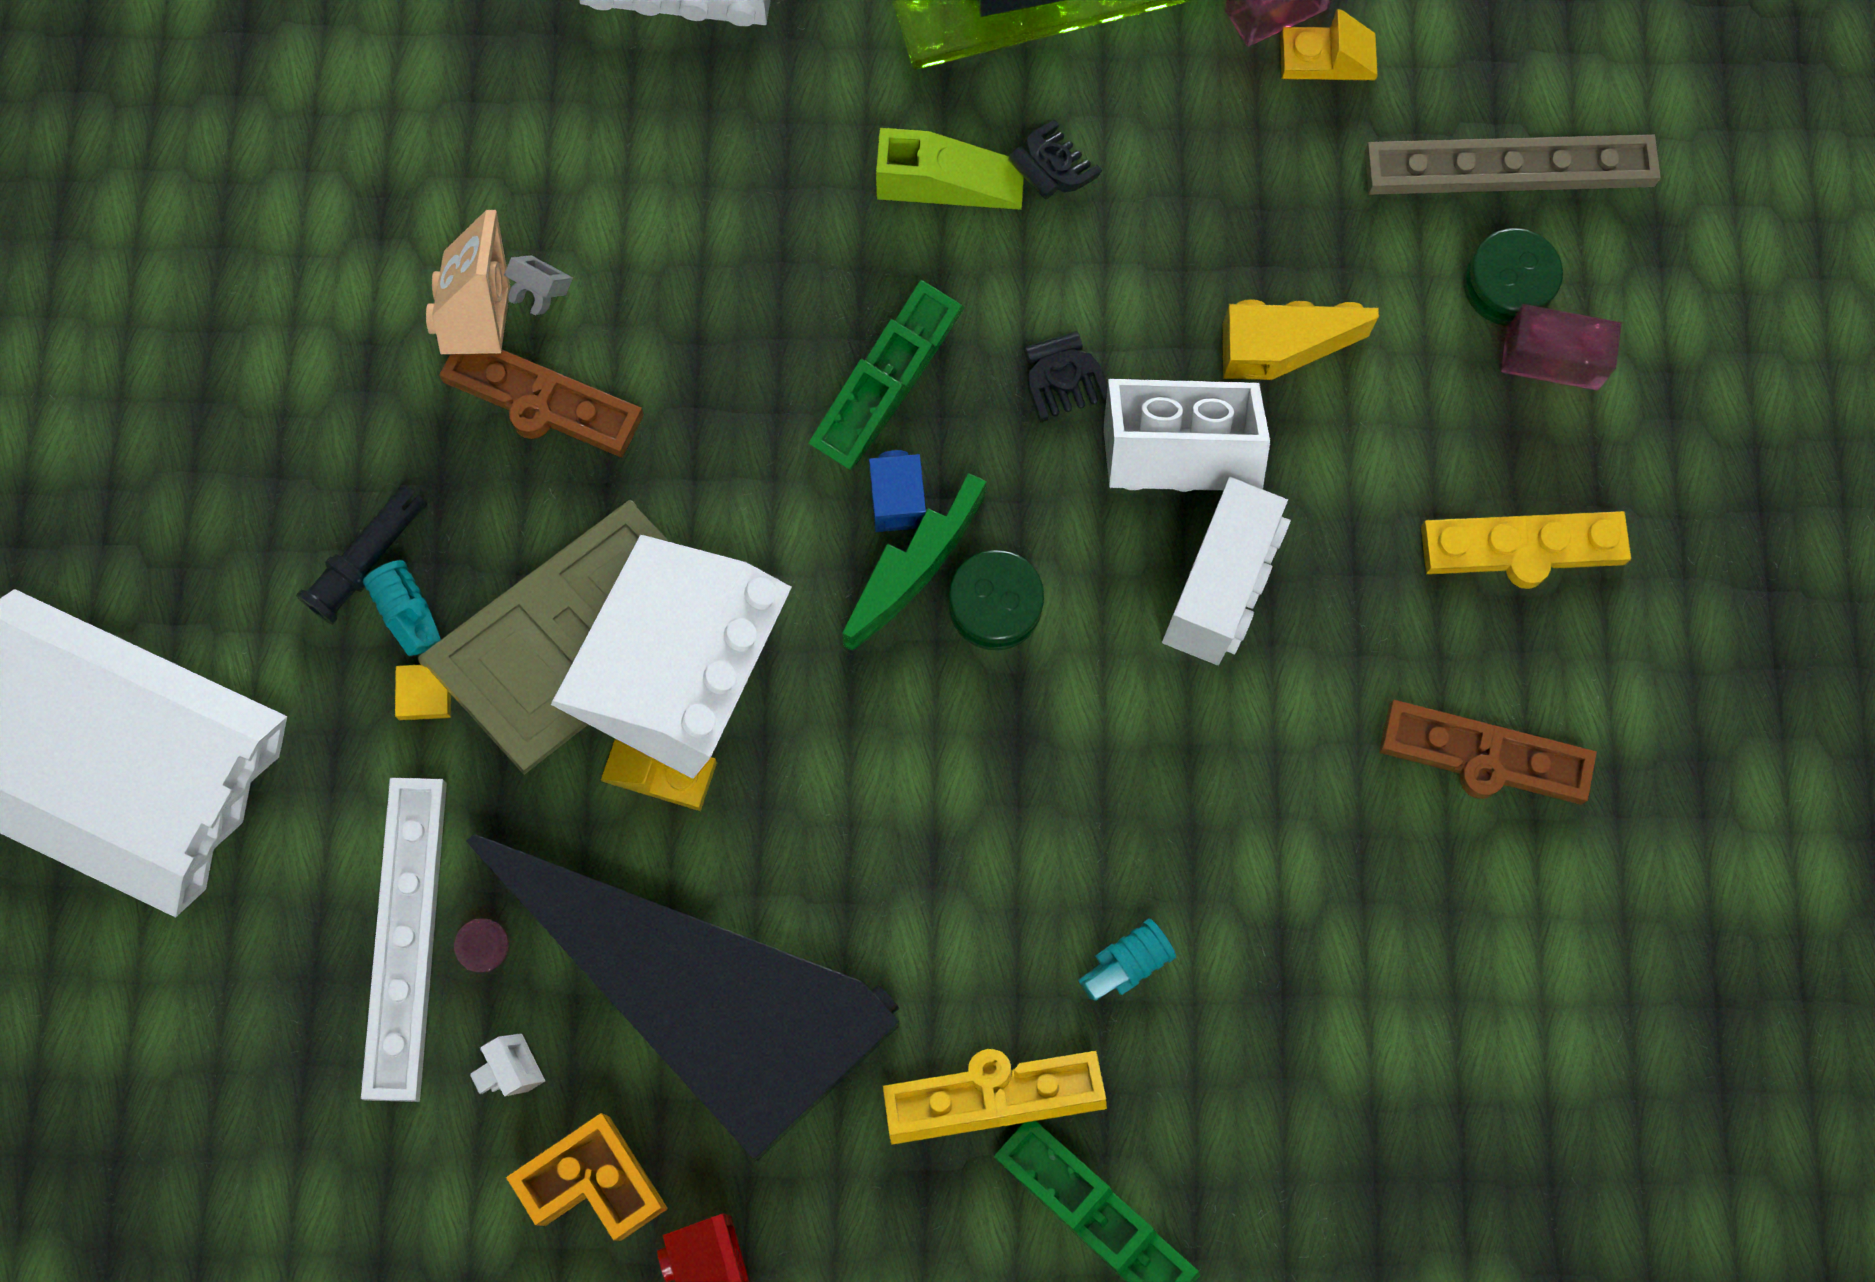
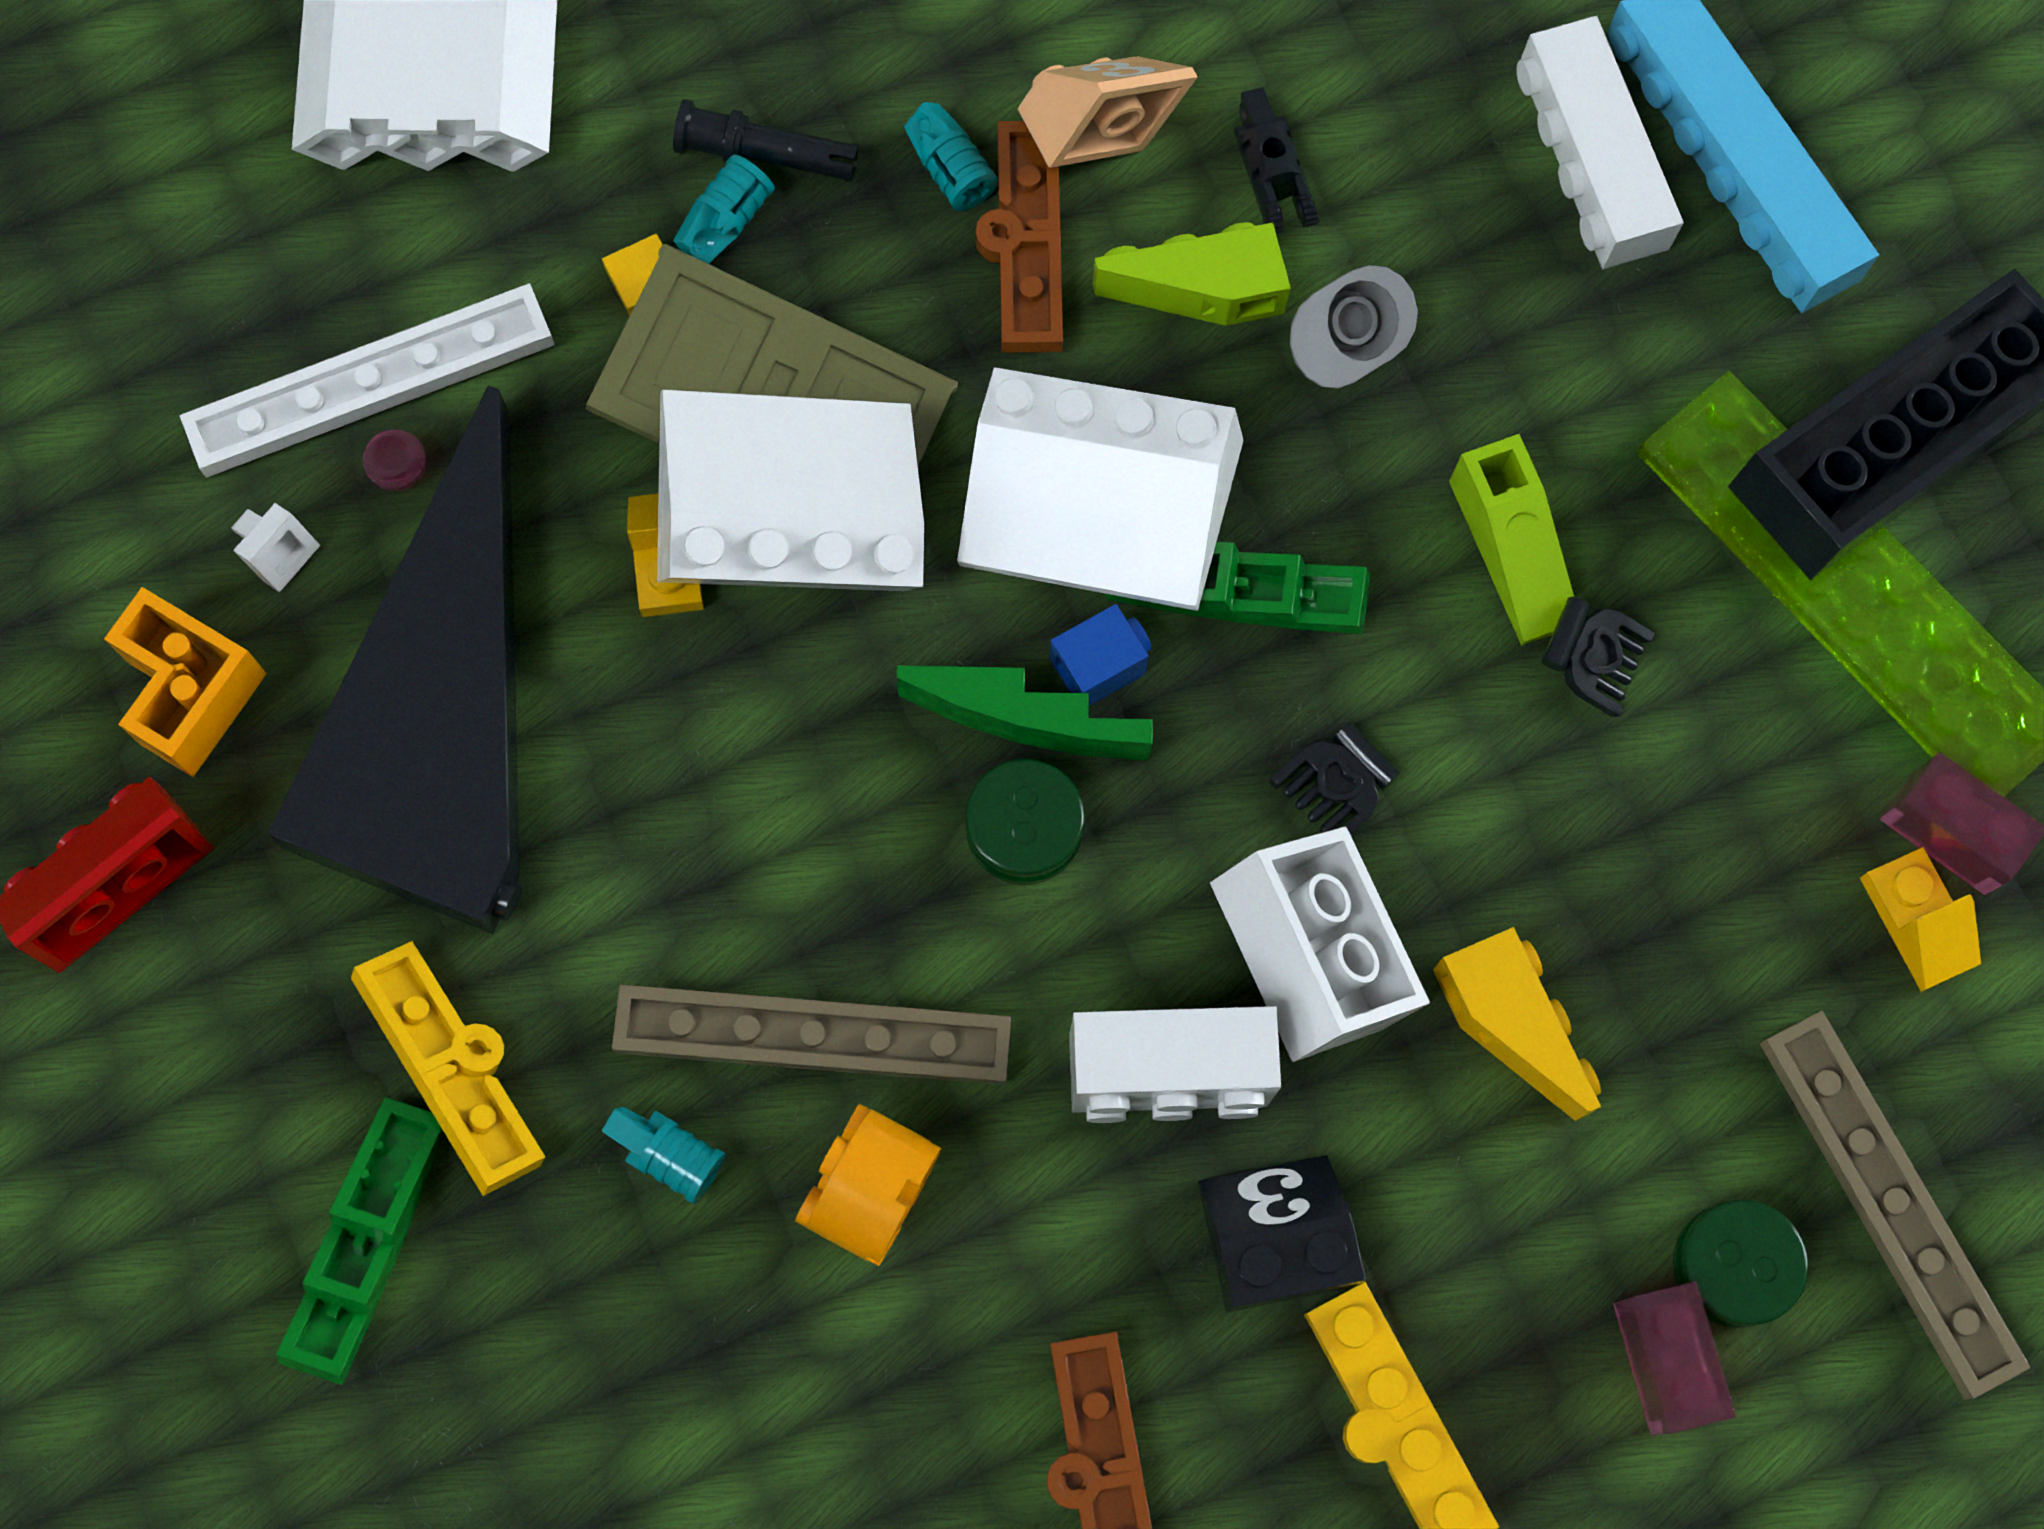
camera: 65 degrees right, 0 degrees up
light grey tile [504,255,573,315] -> none
none -> dark tan plate [612,984,1011,1085]
none -> light orange brick [795,1104,942,1266]
none -> teal hinge [904,102,998,211]
none -> white slope [957,367,1244,611]
none -> lime slope [1092,222,1291,326]
none -> black slope [1198,1155,1366,1313]
none -> black hinge [1234,87,1320,234]
none -> light grey piece [1290,265,1418,388]

